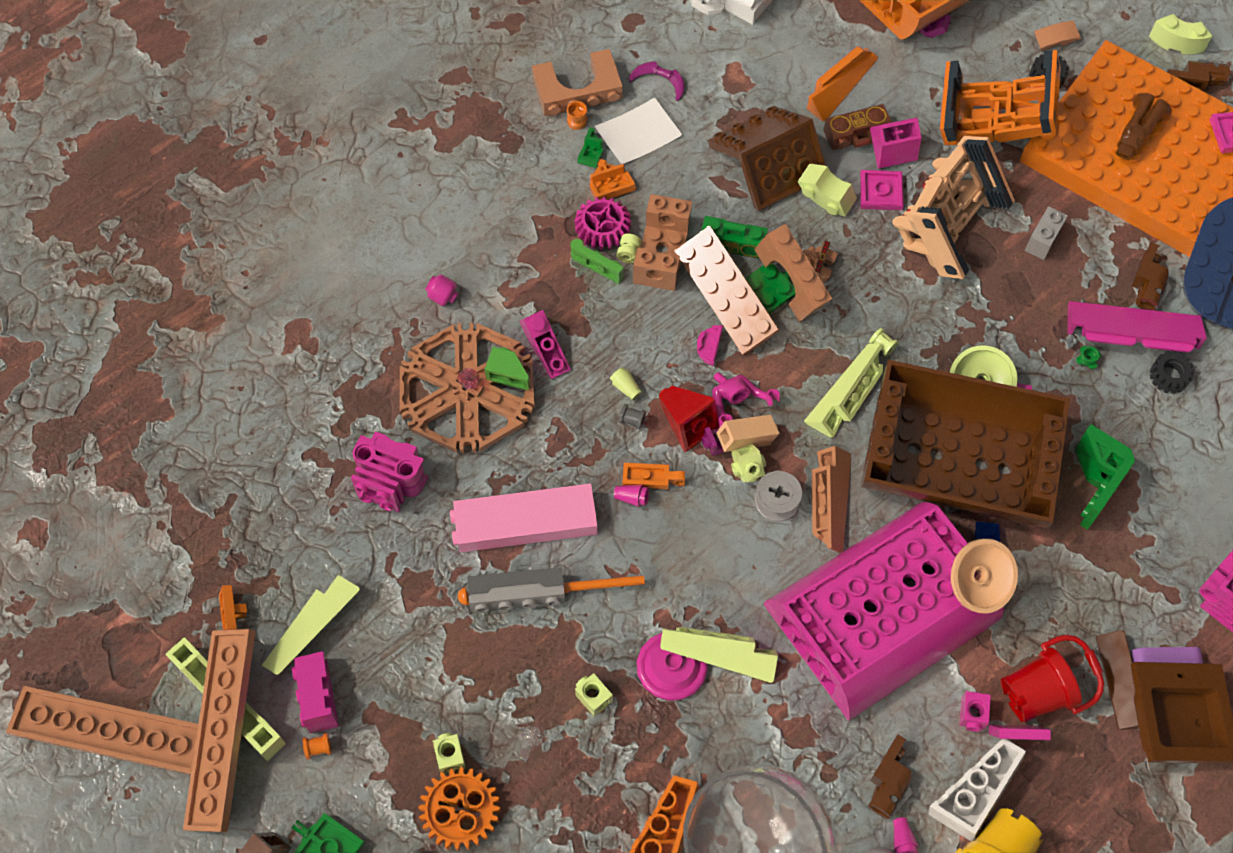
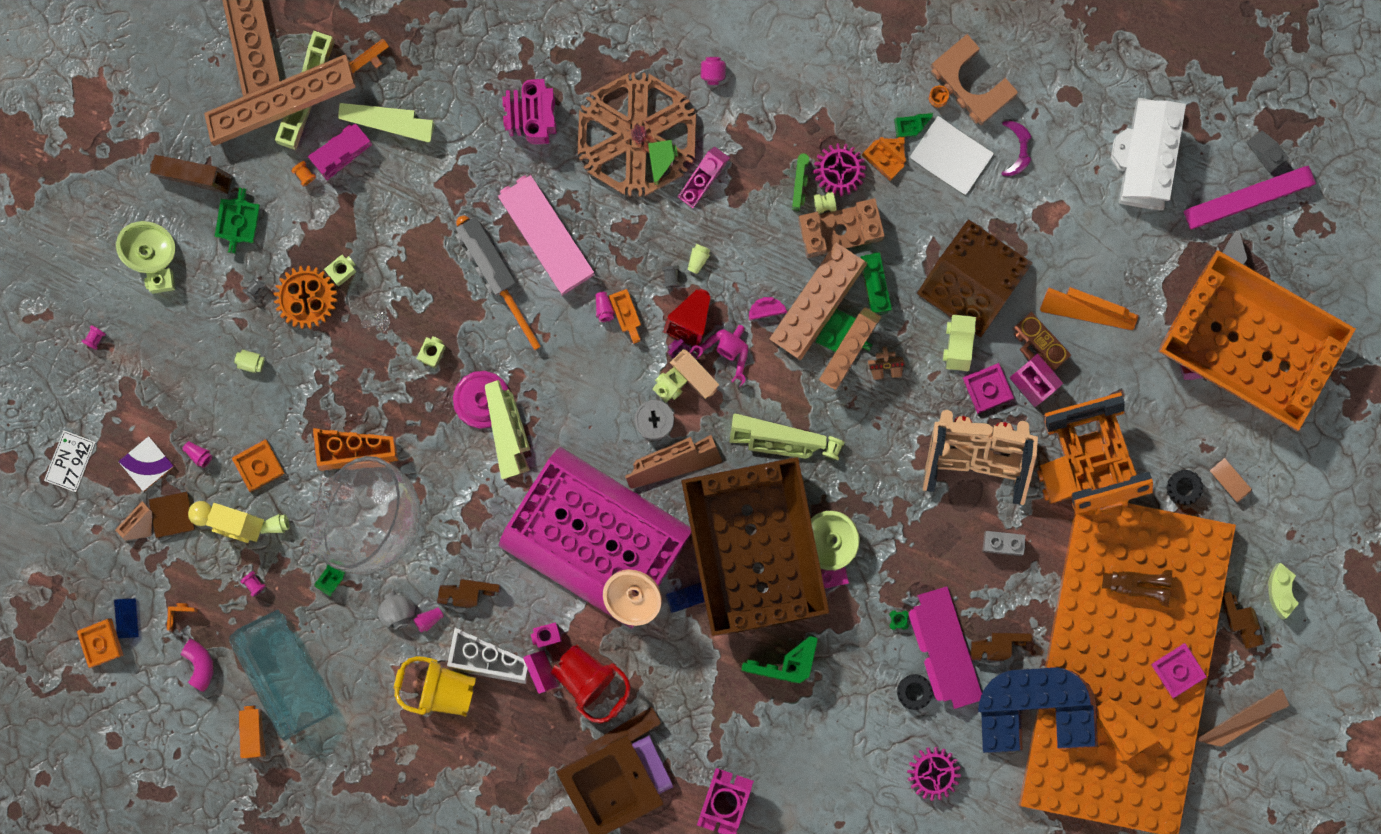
camera: 70 degrees right, 20 degrees up
none -> orange slope [1037,455,1078,504]

